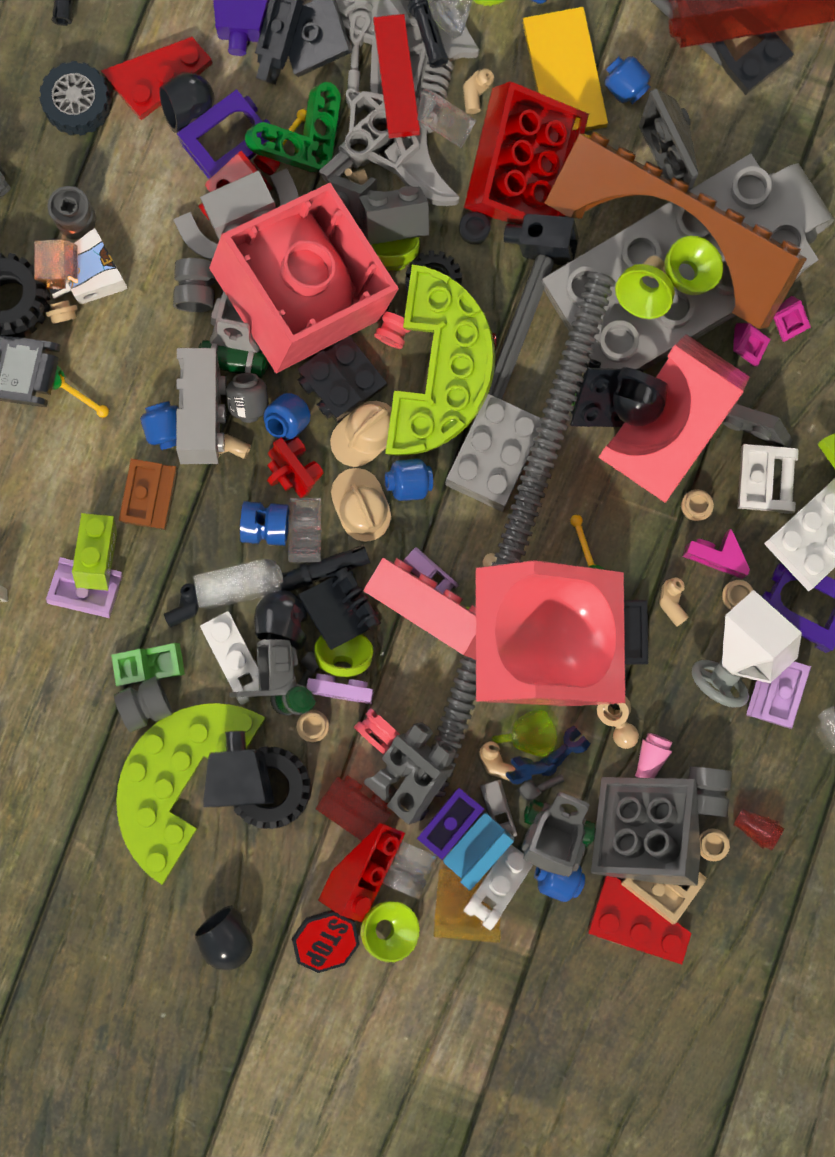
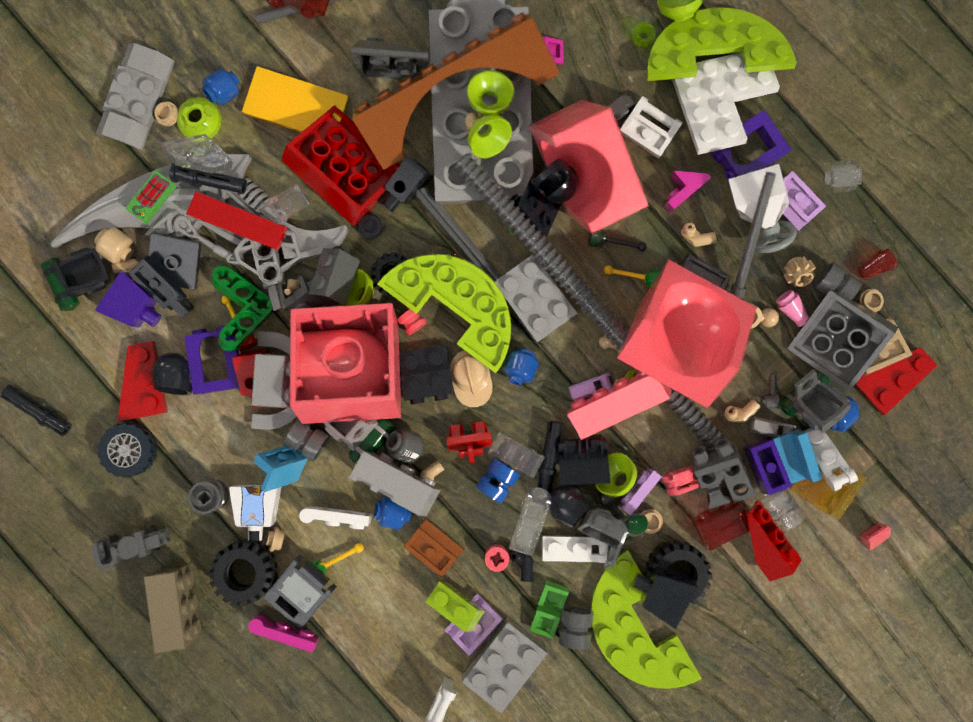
camera: 60 degrees left, 5 degrees up
clear orange brick [34,240,78,289] -> none
black helmet [195,905,253,970] -> none
blue head [263,393,311,440] -> none
piece [291,910,360,973] -> none
tan piece [331,468,391,542] -> none
lime piece [361,901,420,962] -> none
tan arm [463,68,494,114] -> none
clear neon green piece [492,709,557,756] -> none
dark blue piece [505,726,591,784] -> none
blue head [604,56,650,104] -> none
tan plate [681,489,714,521] -> none
tan plate [722,580,753,610] -> none
dark pink slope [733,323,771,366] -> none
none -> dark azure panel [254,446,307,492]
none -> white plate [299,506,372,529]
none -> light grey brick [462,616,548,713]
none -> coral wheel [485,544,509,572]
none -> hinge [588,229,647,252]
none -> dark grey bar [730,172,776,299]
none -> tan gear [784,256,816,287]
none -> coral slope [859,523,891,550]

